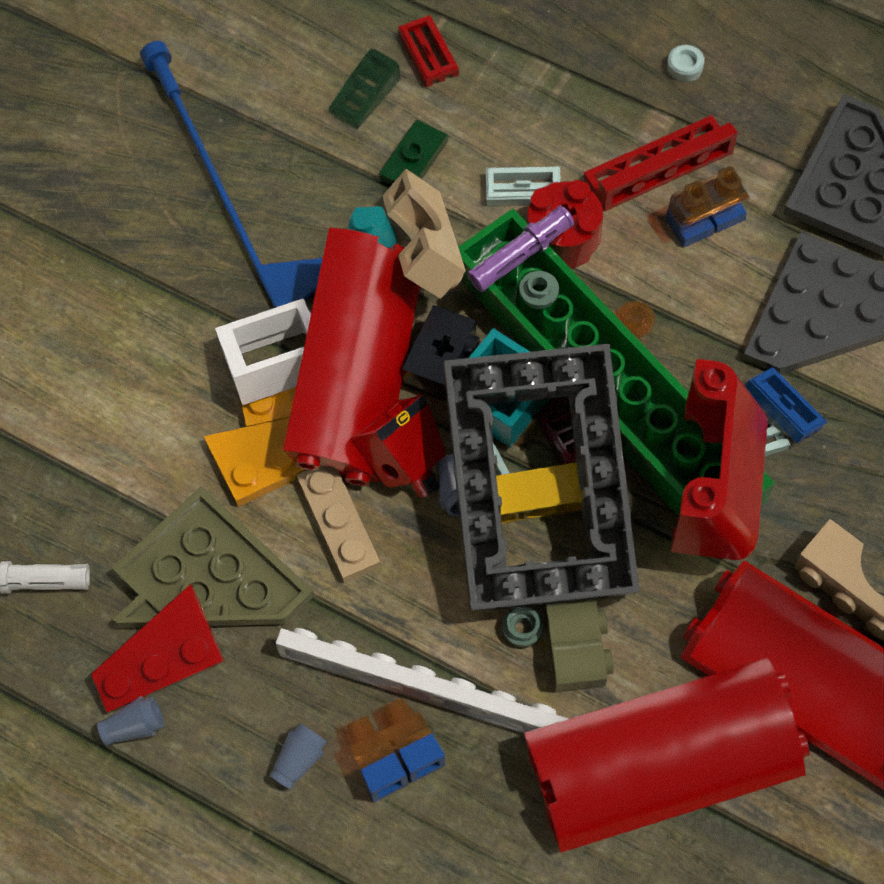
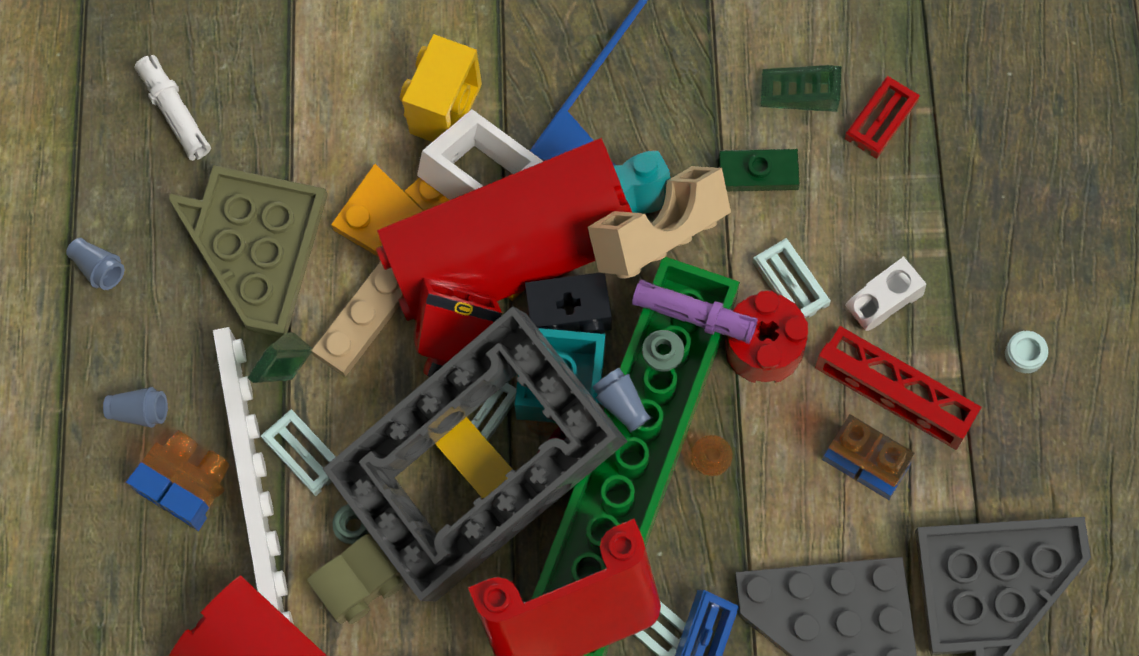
camera: 60 degrees right, 5 degrees up
red wing [91,584,225,713] -> none
none -> clear green slope [248,332,313,383]
none -> light aqua tile [261,409,336,497]
none -> yellow brick [400,34,482,142]
none -> sand blue cone [592,368,650,433]
none -> white leg [845,256,926,331]

